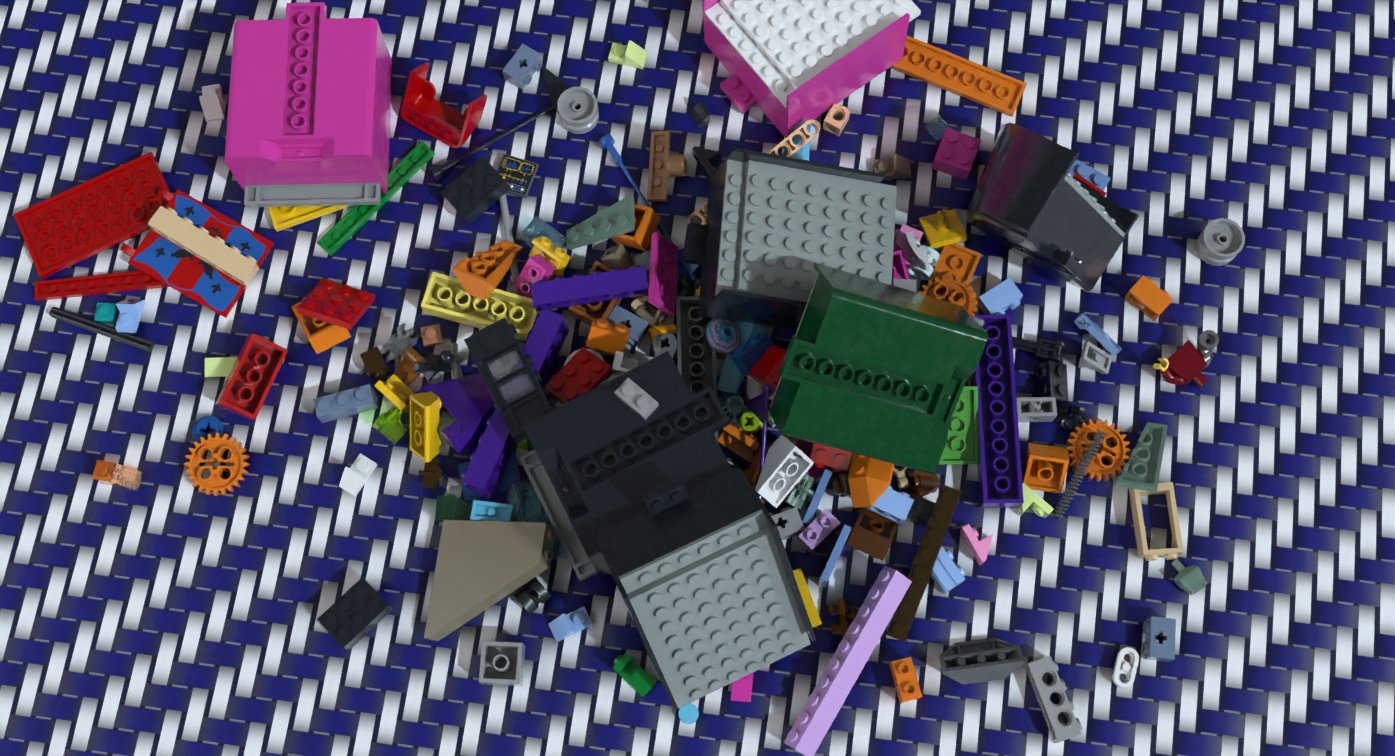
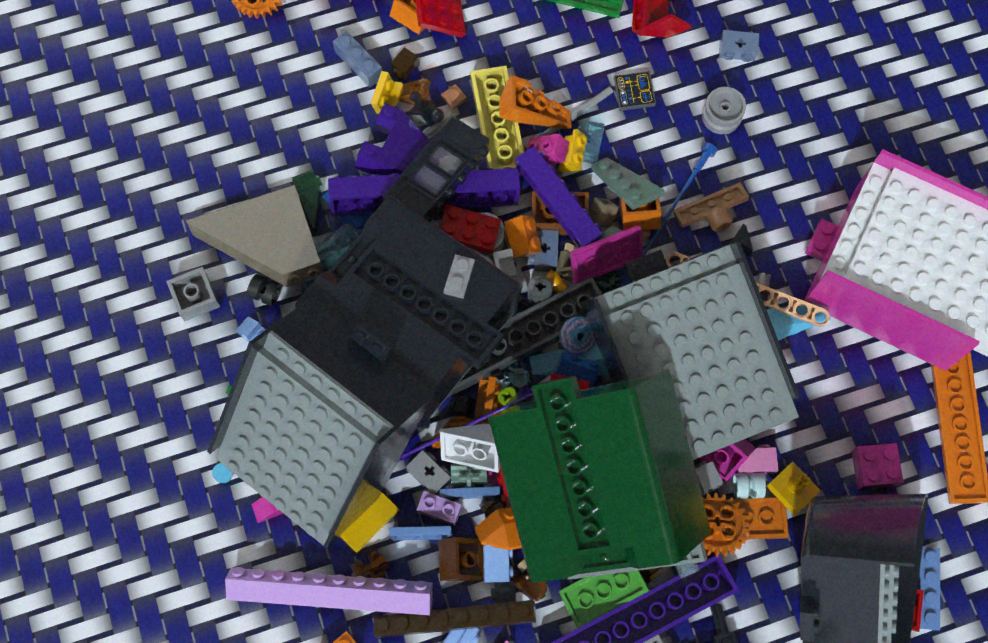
camera: 60 degrees right, 0 degrees up
black brick [317,577,393,651] -> none
white slope [339,453,377,497] -> none
clear neon green brick [371,405,408,444] -> none
dark grey pin [381,323,418,367] -> none
yellow slope [410,392,442,463] -> none
dark brown piece [418,459,445,491] -> none
black piece [429,65,571,181] -> none
black brick [441,156,511,225] -> none
medium azure plate [470,500,513,522] -> none
yellowish green slope [608,40,648,69] -> none
black slope [691,100,710,128] -> none
light nougat brick [823,103,850,137] -> none
dark tan slope [873,153,911,179] -> none
white slope [906,231,933,271] -> none
clear light blue tile [925,115,951,141] -> none
light blue brick [977,277,1023,315] -> none

